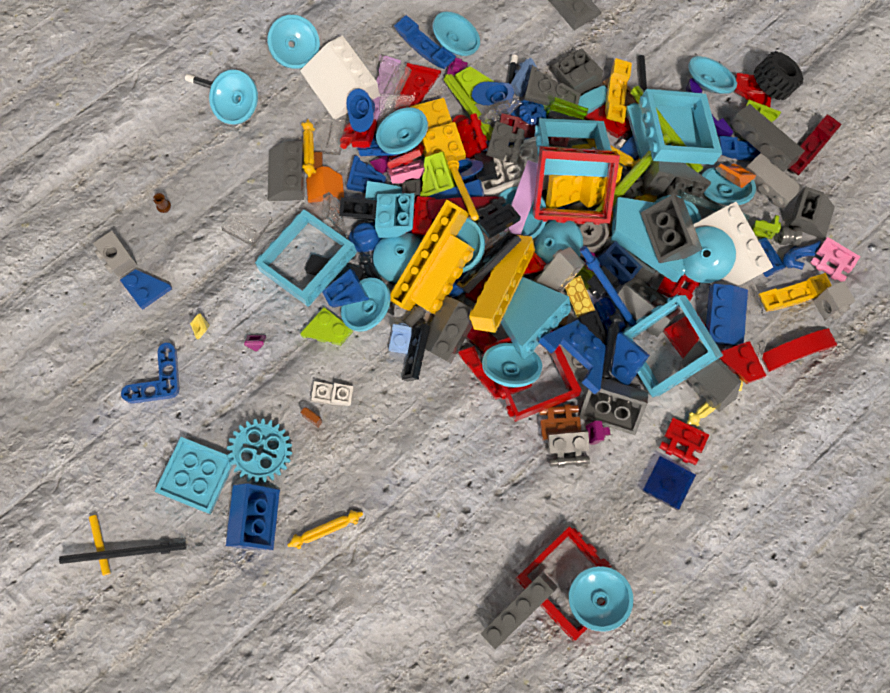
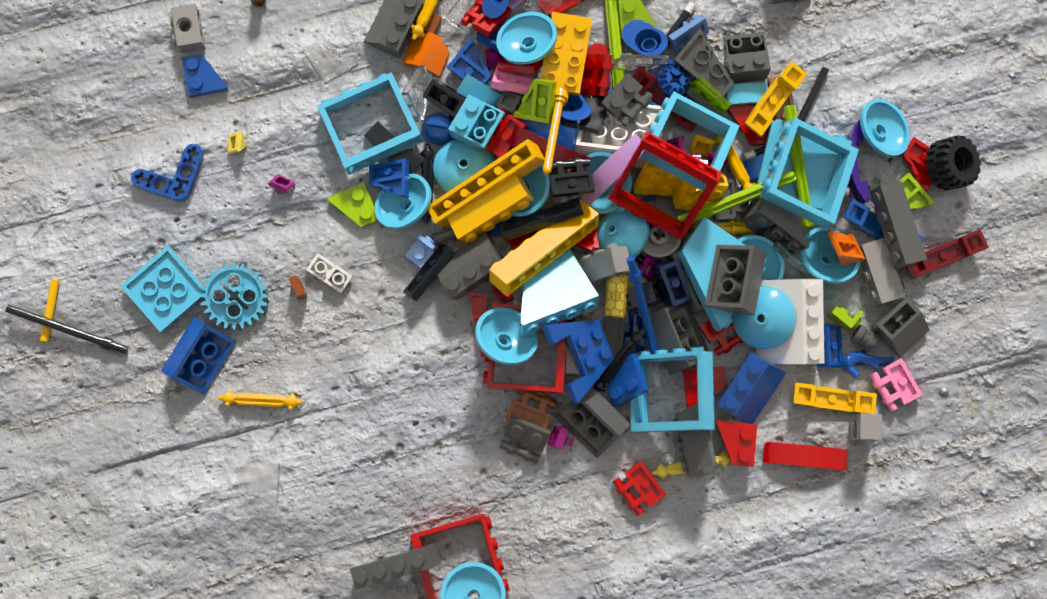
camera: 25 degrees right, 10 degrees up
clear blue plate [642,456,696,511] -> none

